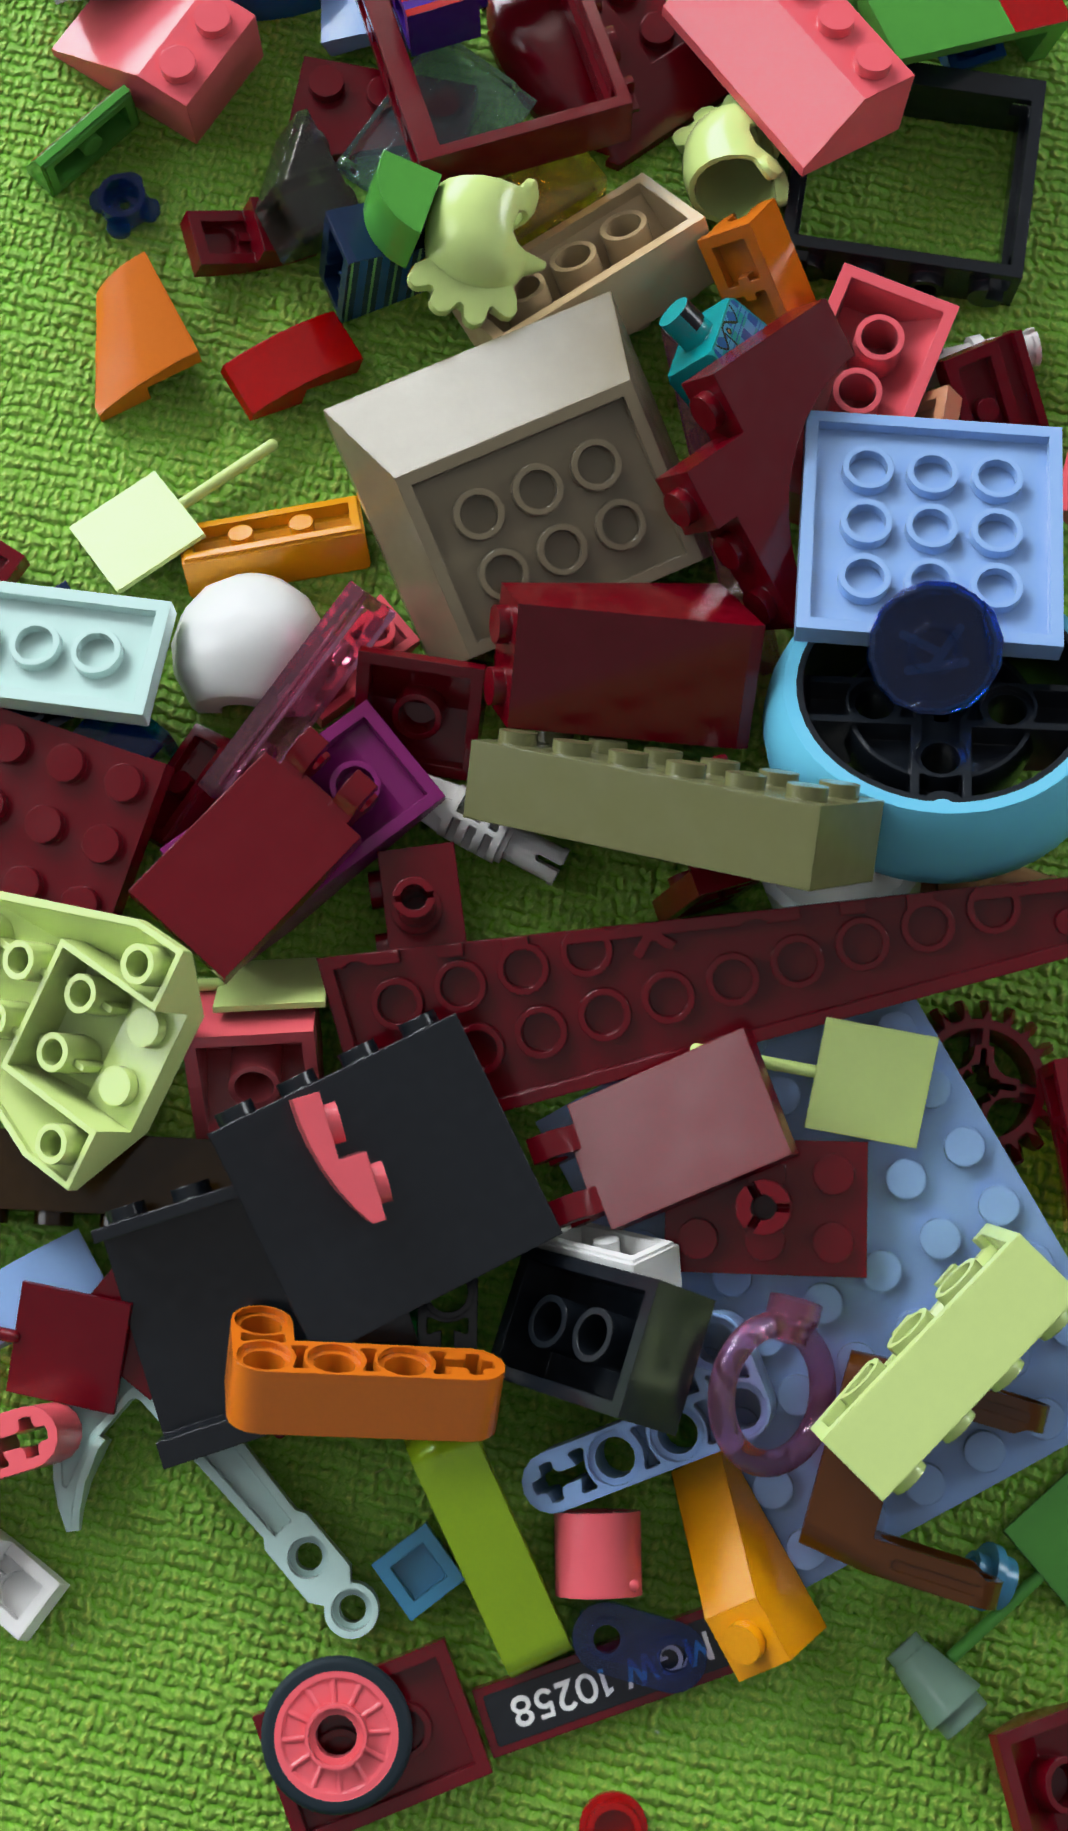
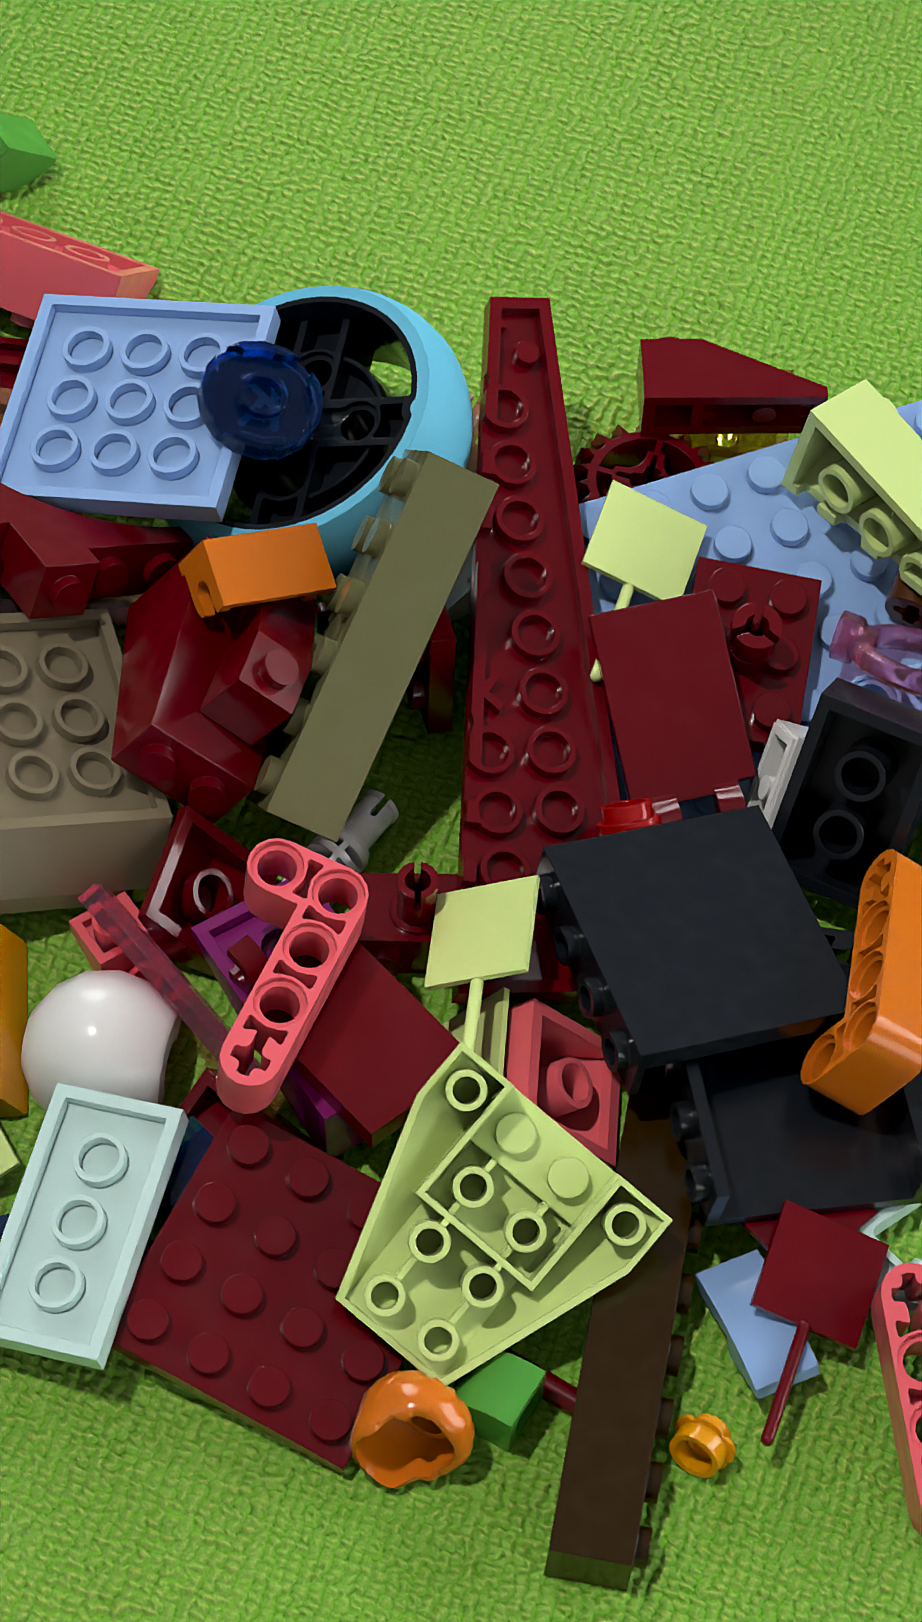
camera: 85 degrees left, 20 degrees down
coral slope [288,1092,393,1224] -> none
none -> orange hinge [178,523,337,618]
none -> dark red slope [199,597,317,746]
none -> coral beam [216,838,369,1114]
none -> yellowish green piece [424,875,540,1052]
none -> red plate [596,798,662,836]

